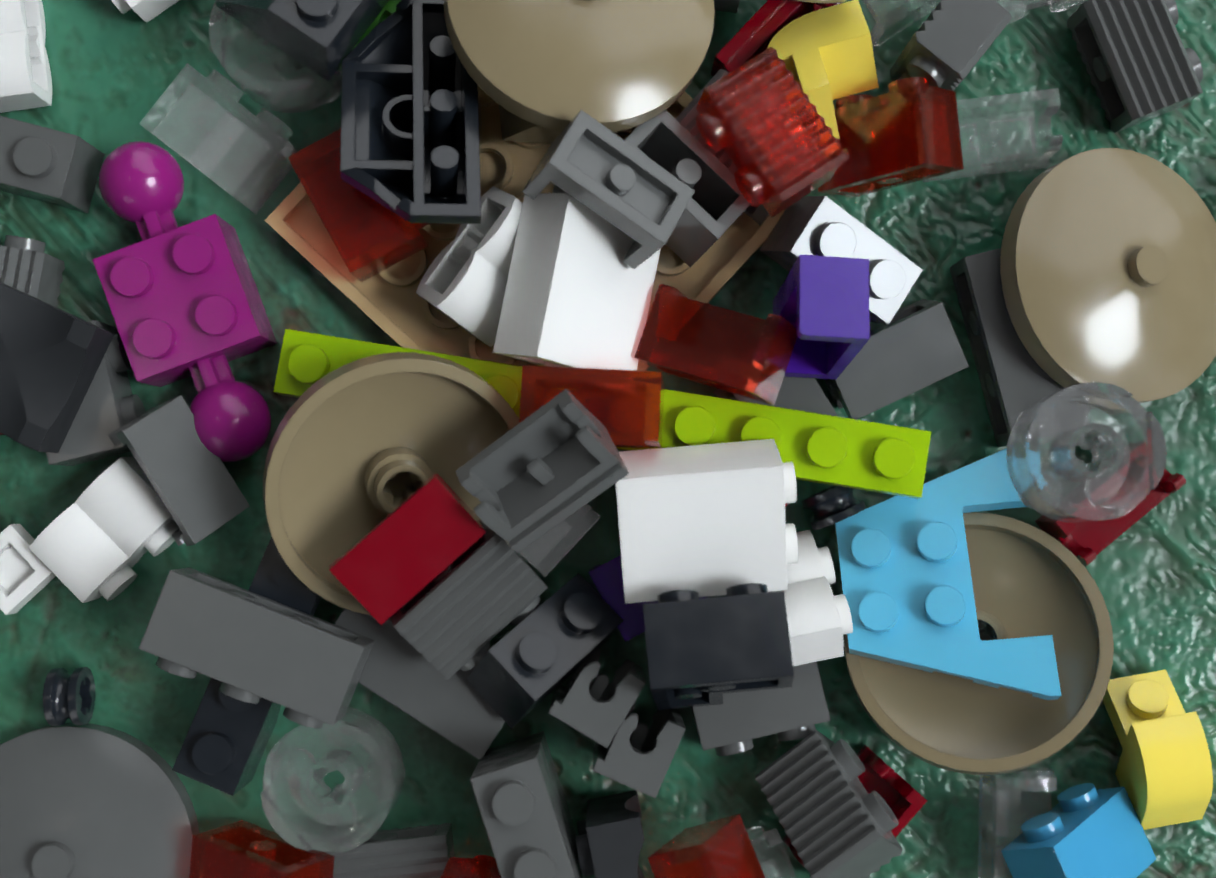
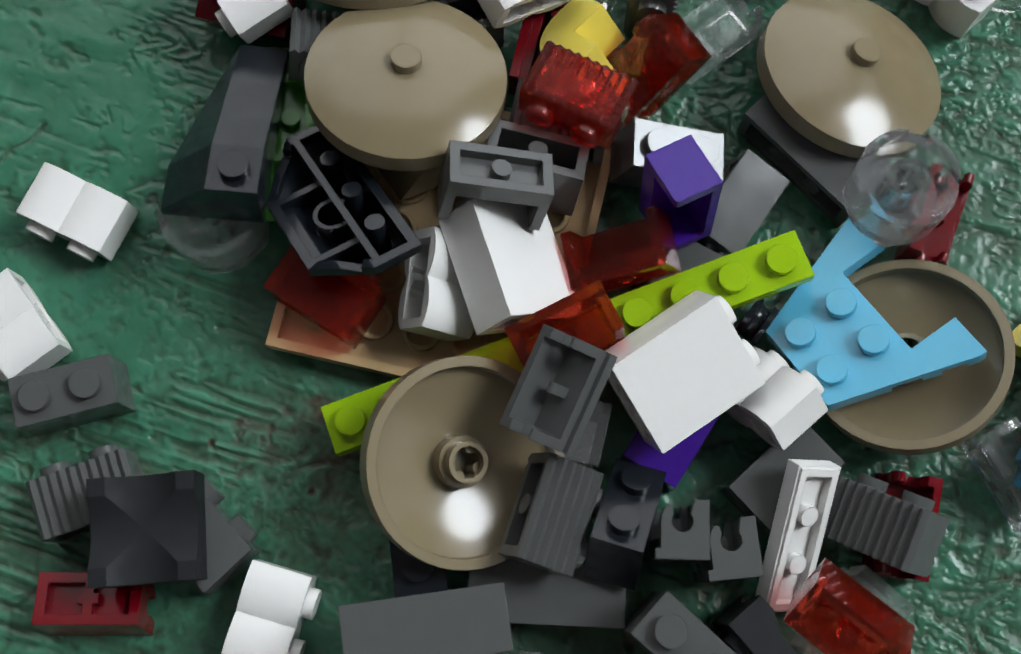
camera: 25 degrees left, 10 degrees down
magenta brick [92,141,277,463] -> none
dark grey hinge [108,395,249,546] -> none
clear brick [139,63,302,214] -> none
dark red hinge [329,473,486,625] -> none
black brick [643,583,794,710] -> none
none -> white tile [755,459,841,612]

